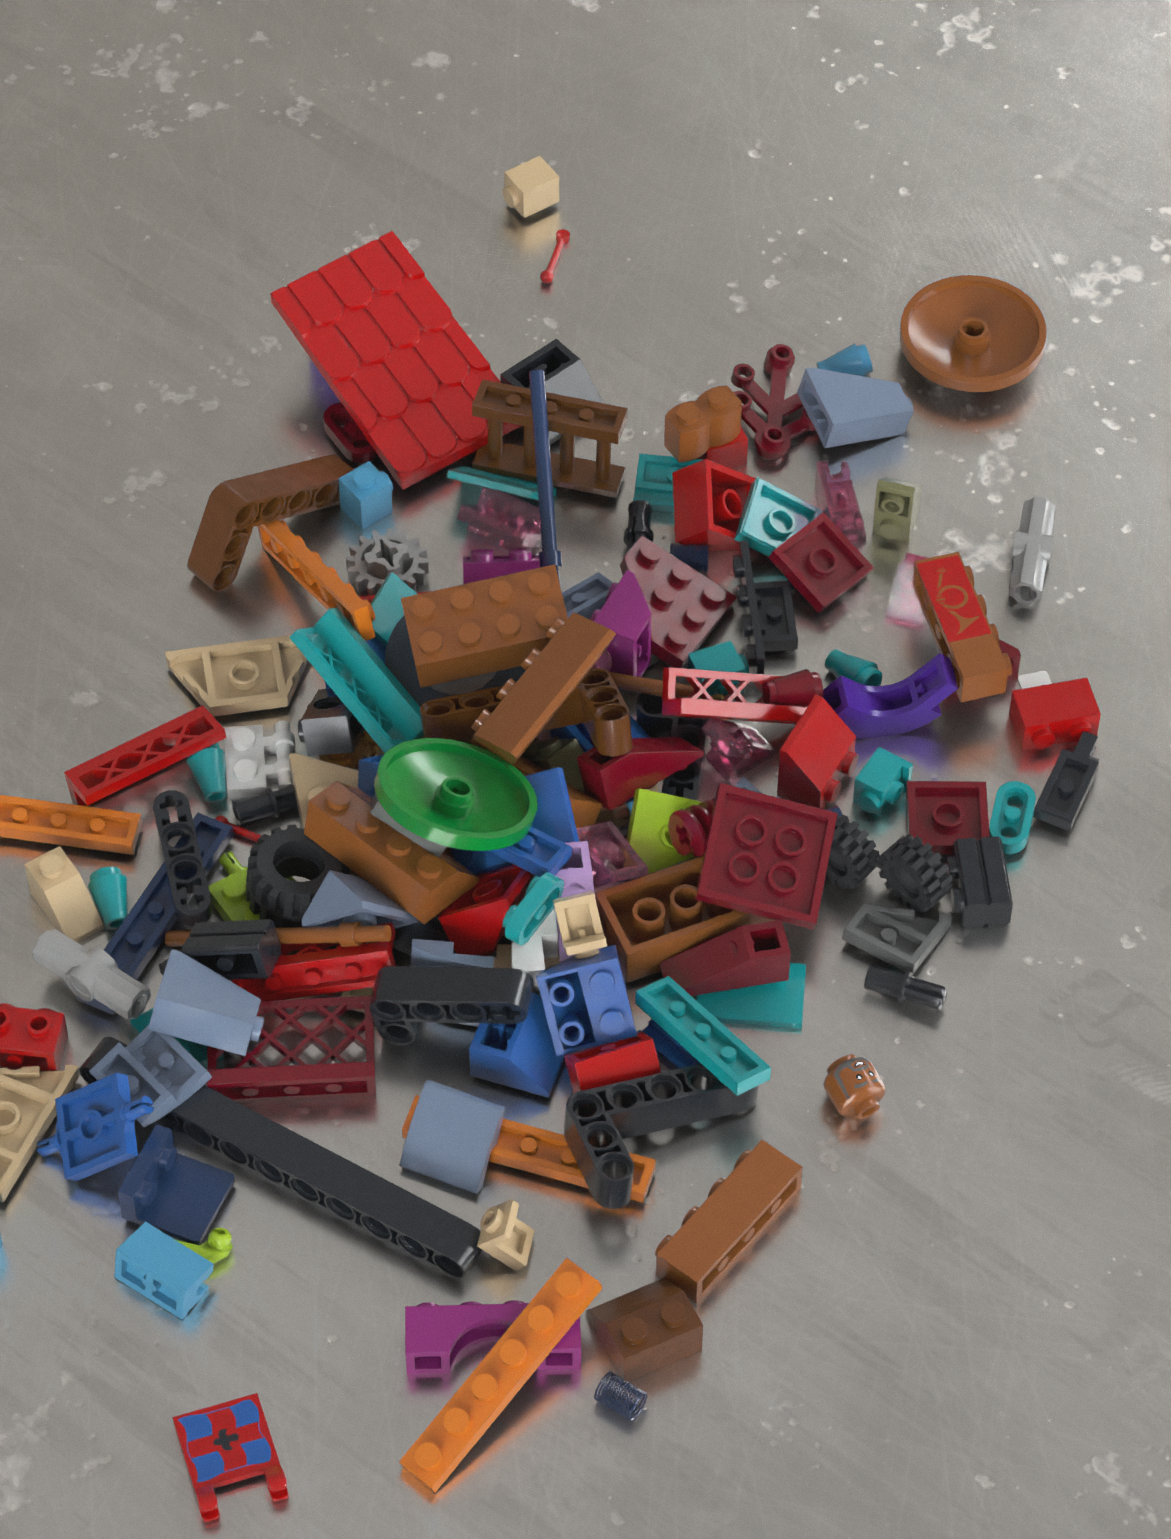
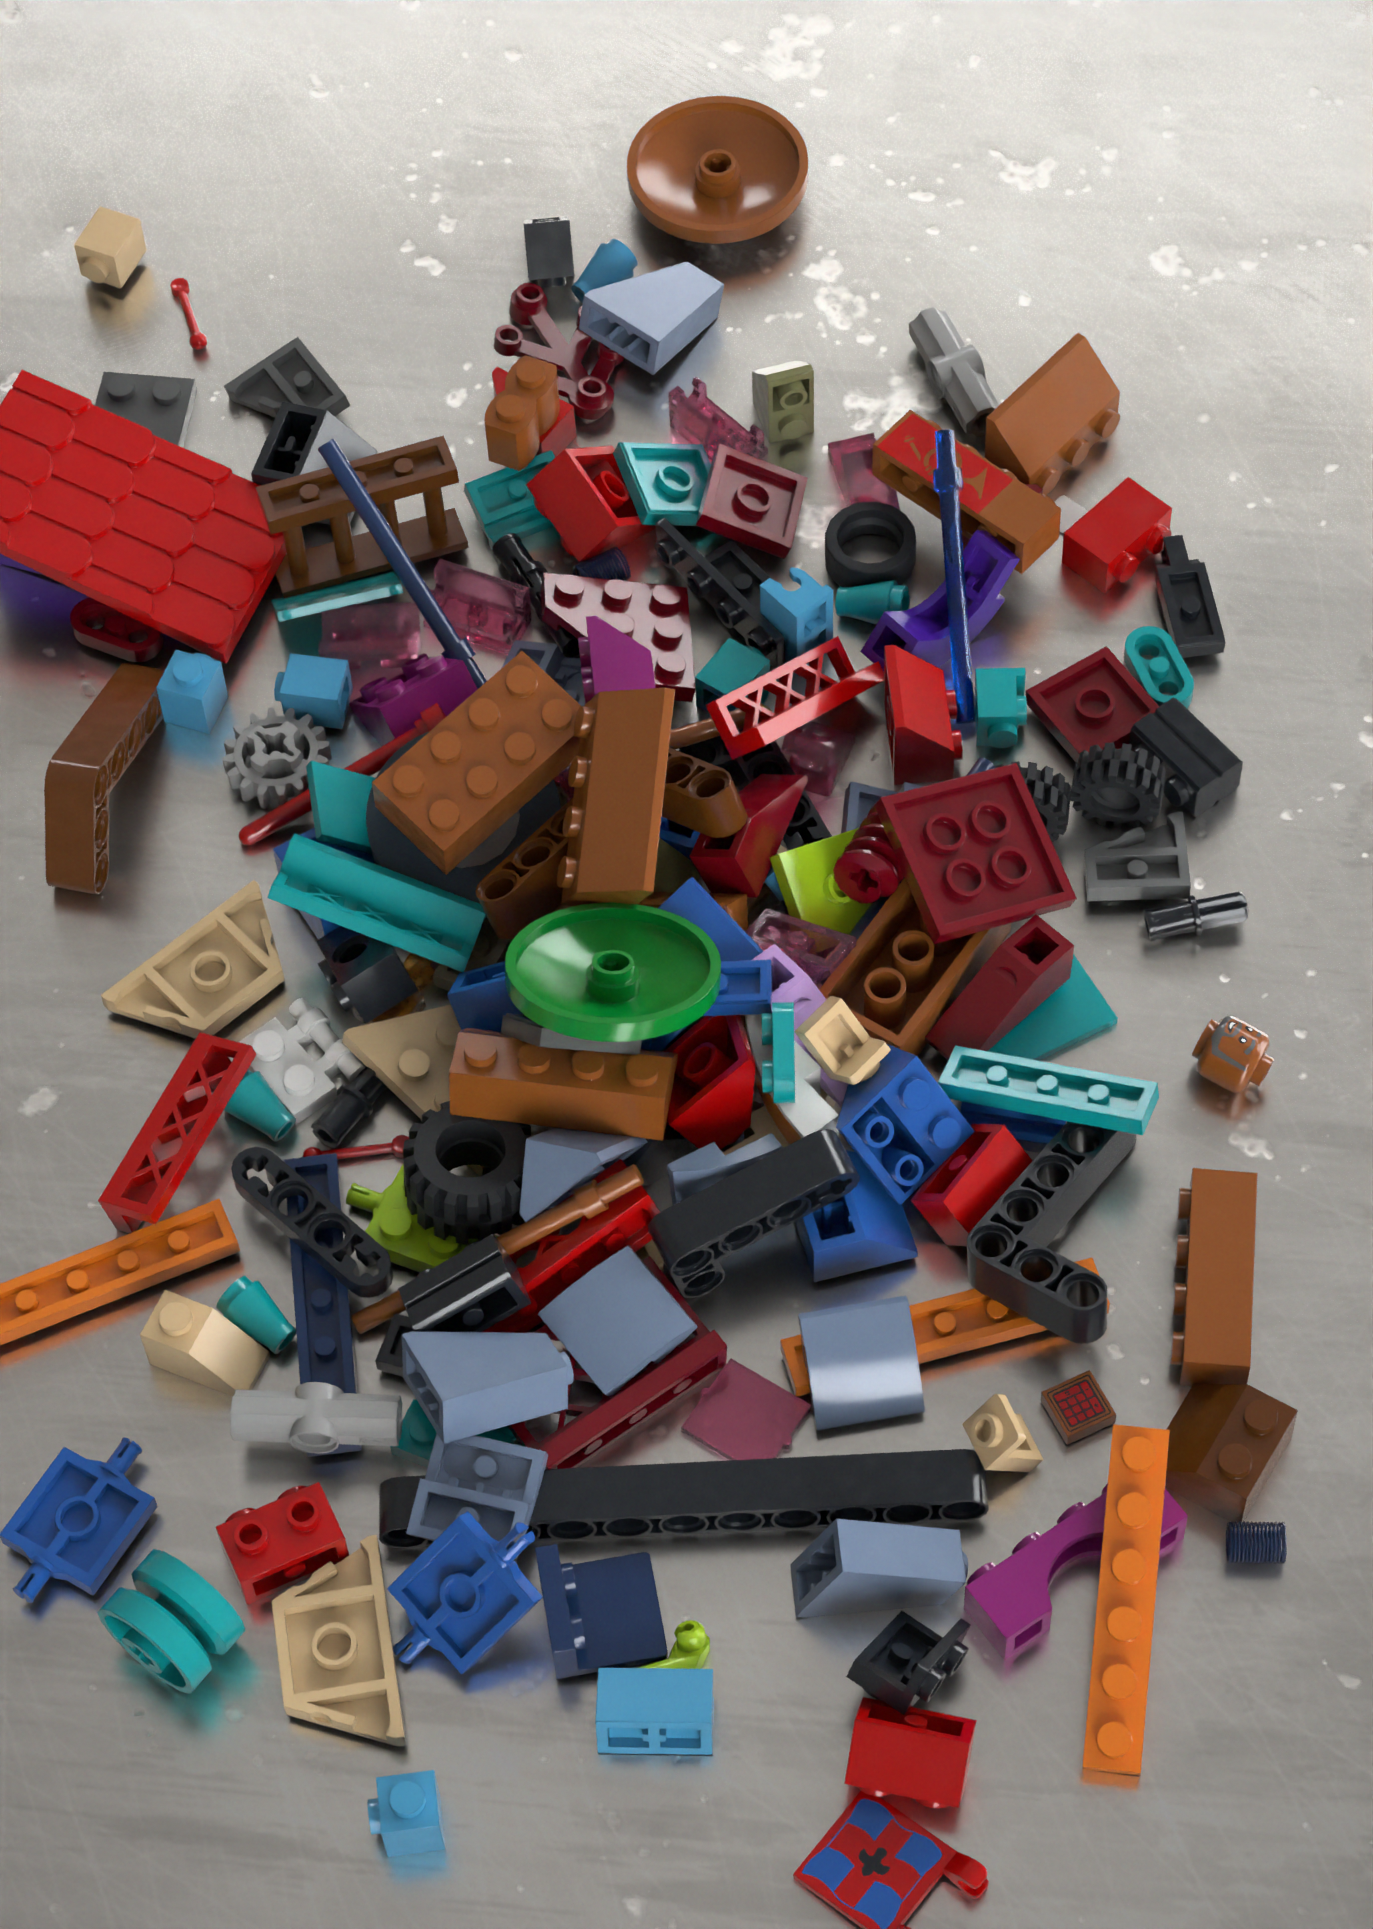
camera: 30 degrees left, 5 degrees up
orange plate [257,520,376,641] -> none
dark red cone [762,669,823,707] -> none
none -> dark grey wing [95,372,197,447]
none -> dark grey wing [224,337,350,418]
none -> dark azure brick [274,653,353,729]
none -> clear pink hinge [423,559,532,655]
none -> black slope [523,216,575,287]
none -> sand blue slope [538,1246,698,1397]
none -> clear pink piece [681,1358,811,1460]
none -> dark azure hinge [760,567,833,676]
none -> sand blue slope [790,1519,968,1618]
none -> black tyre [825,501,916,587]
none -> red brick [844,1697,977,1809]
none -> black bracket [846,1611,971,1715]
none -> clear blue bar [933,429,976,724]
none -> dark orange slope [984,333,1120,495]
none -> tile [1041,1370,1116,1445]

